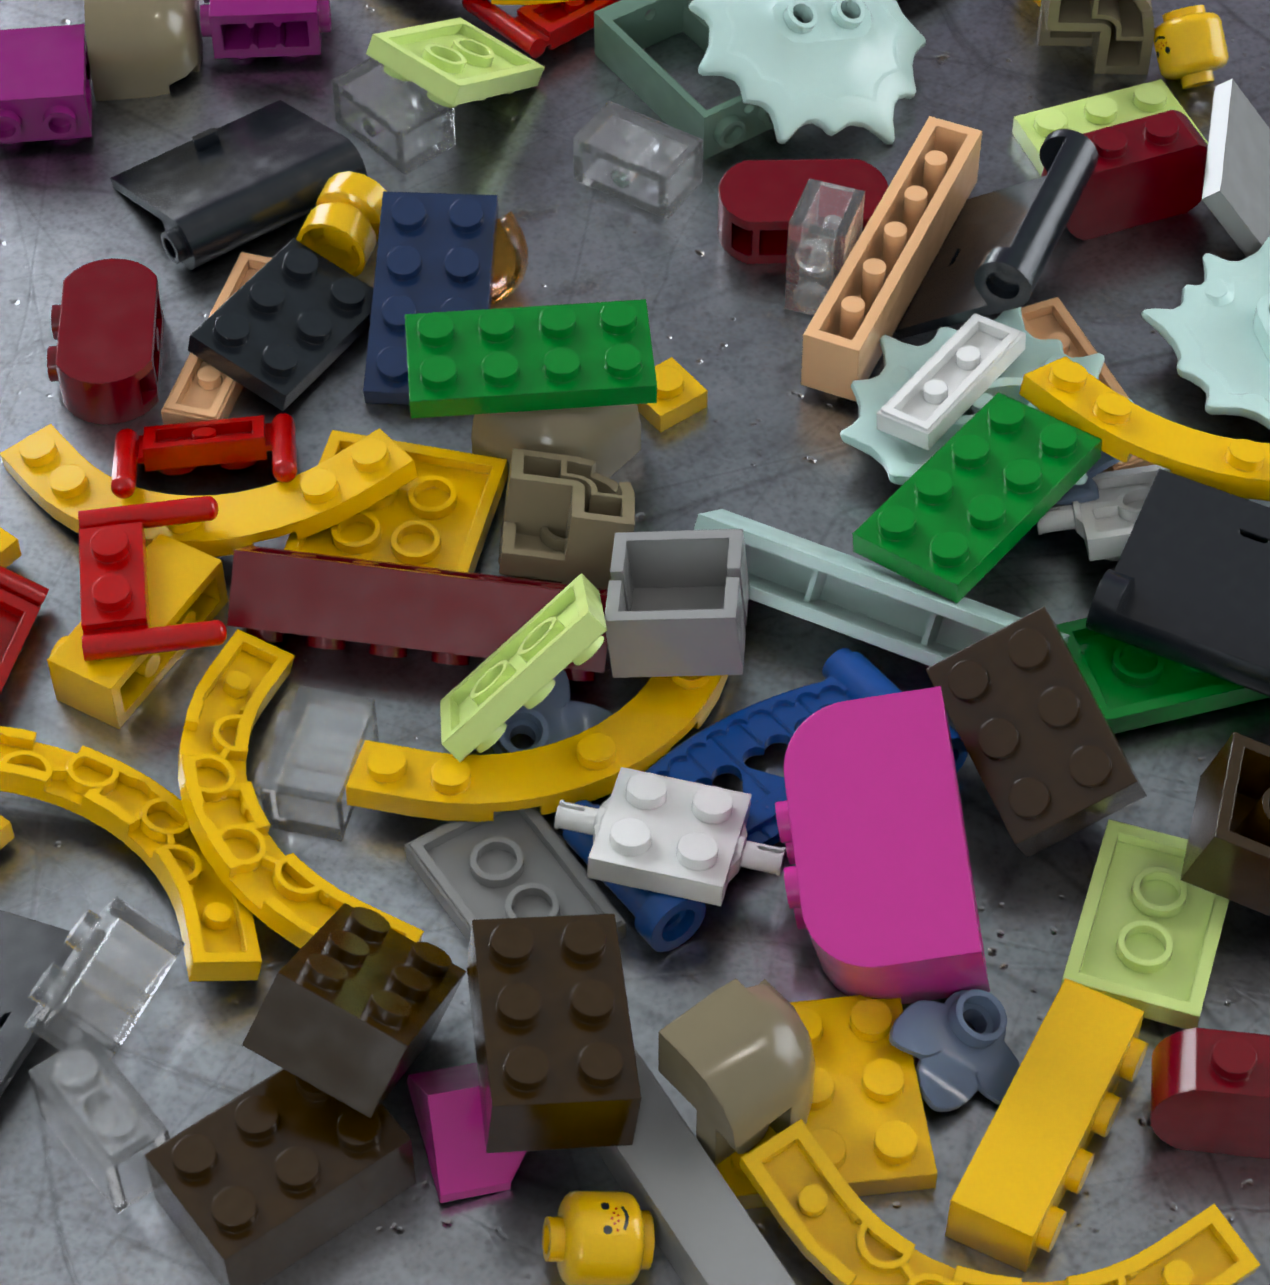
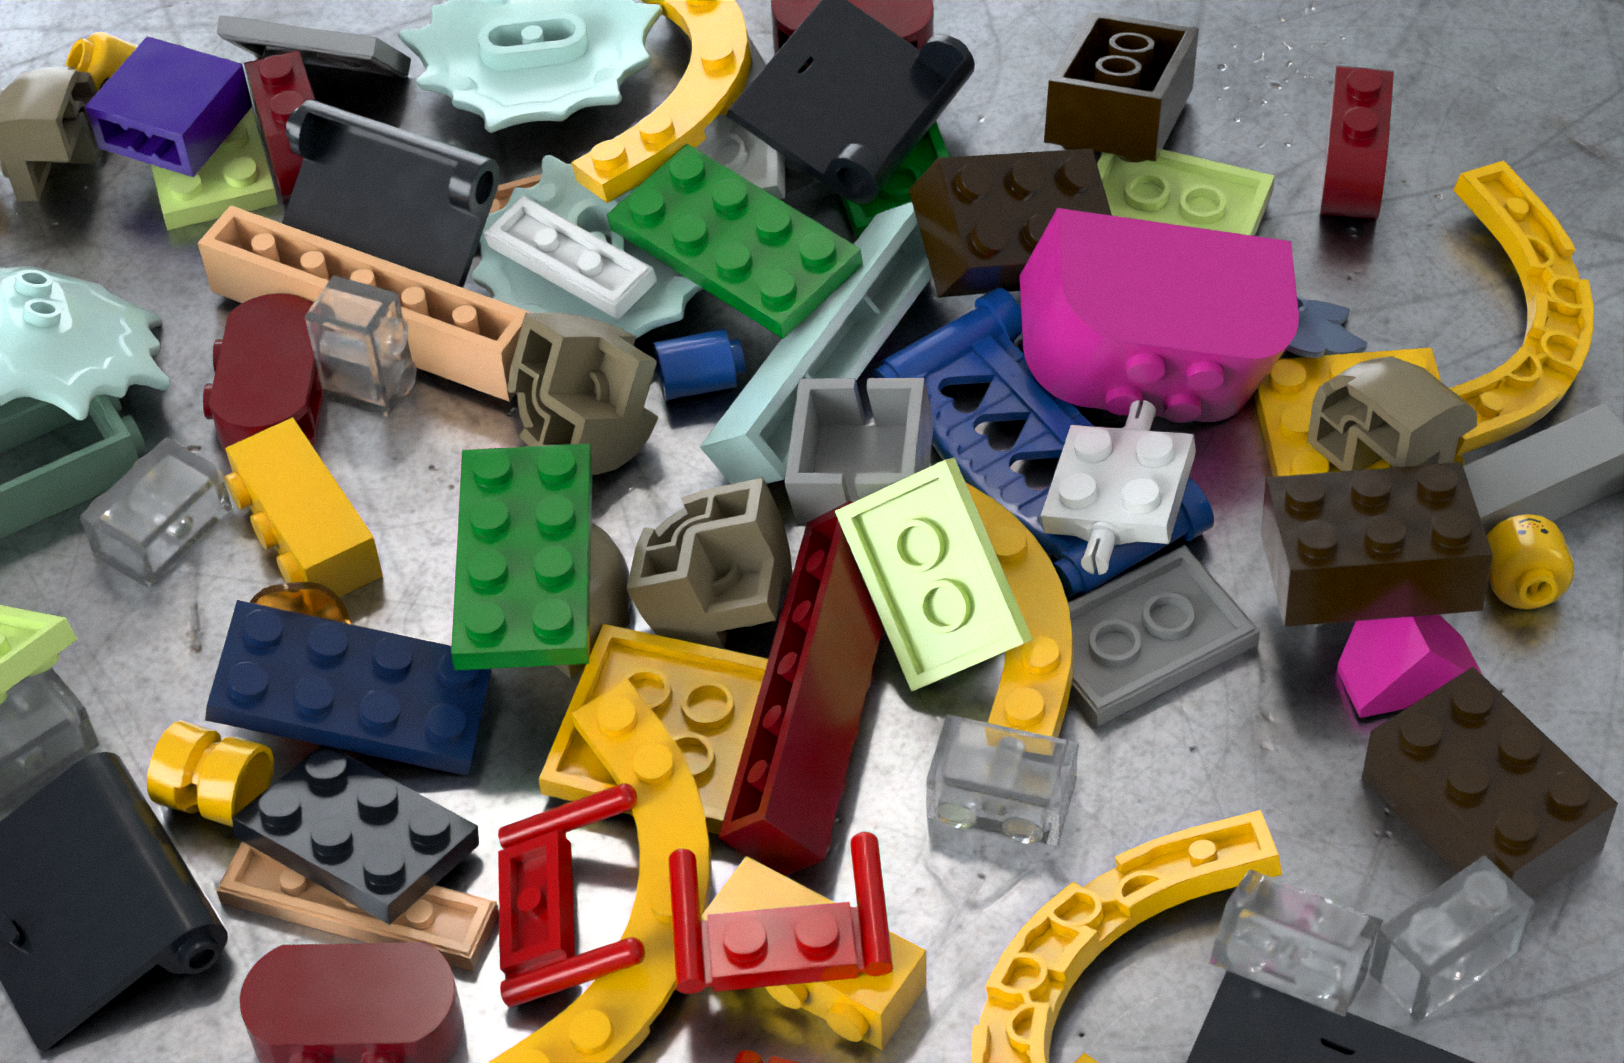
camera: 85 degrees left, 0 degrees up
yellow plate [178,629,424,949] -> none
dark brown brick [242,903,466,1118] -> none
yellow brick [945,978,1148,1273] -> none
none -> dark purple brick [85,36,253,177]
none -> yellow brick [224,417,383,609]
none -> dark tan brick [507,313,659,475]
none -> blue brick [653,329,746,402]

